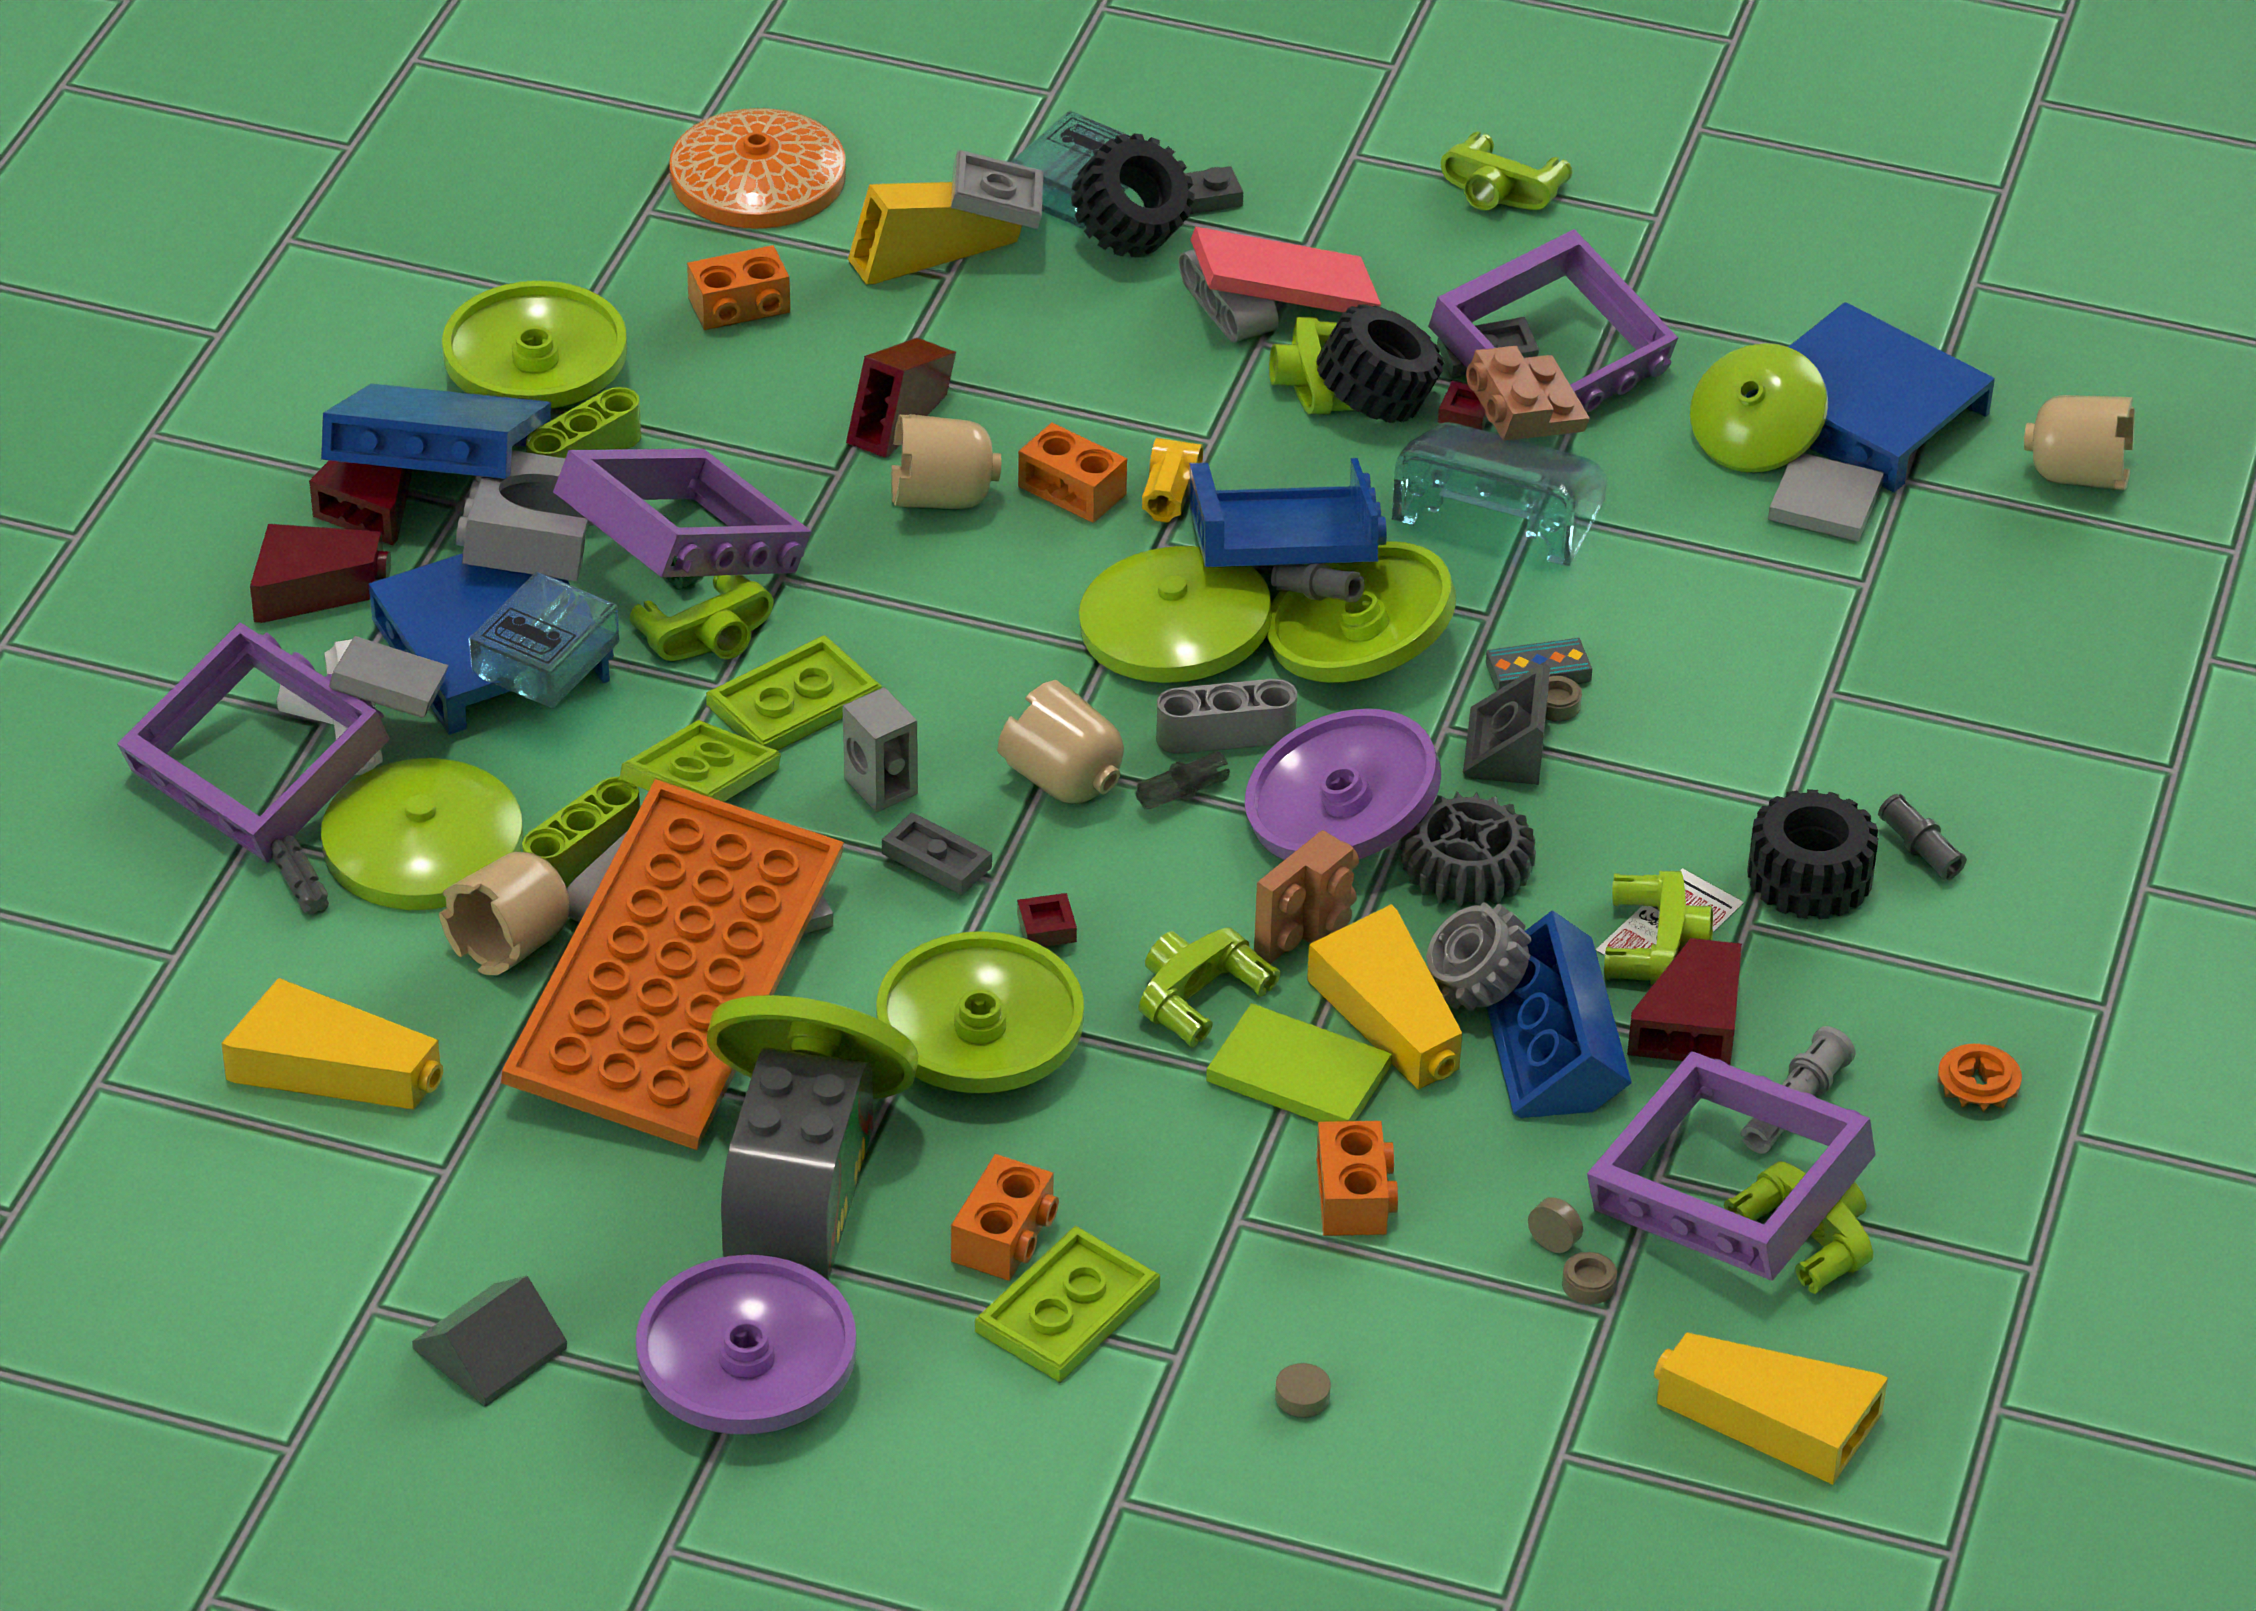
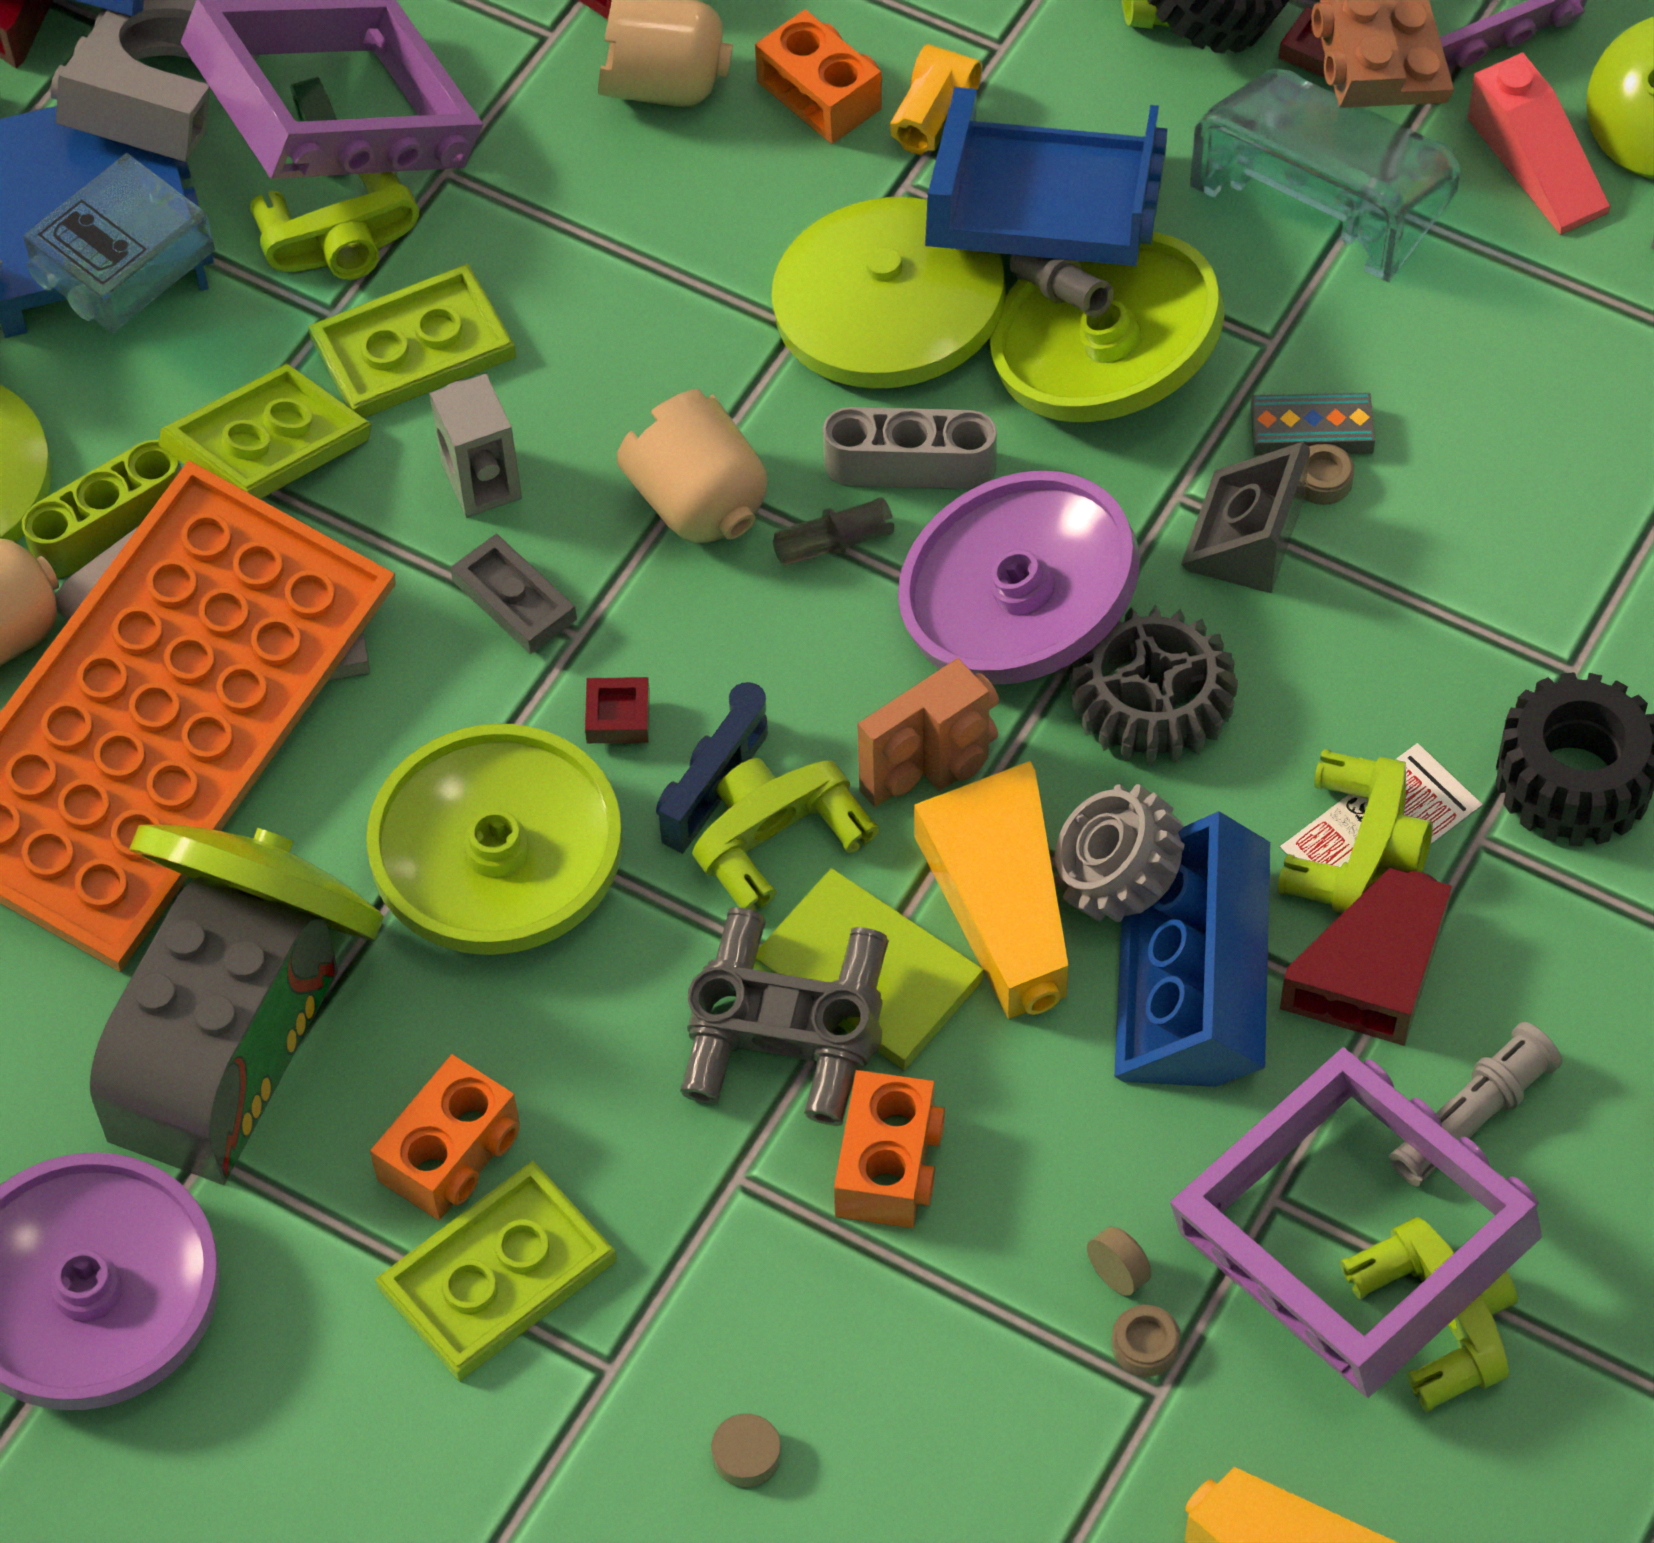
camera: 15 degrees right, 15 degrees up
none -> dark blue plate [656,682,768,854]
none -> dark grey piece [680,907,889,1126]
none -> coral slope [1467,53,1610,235]

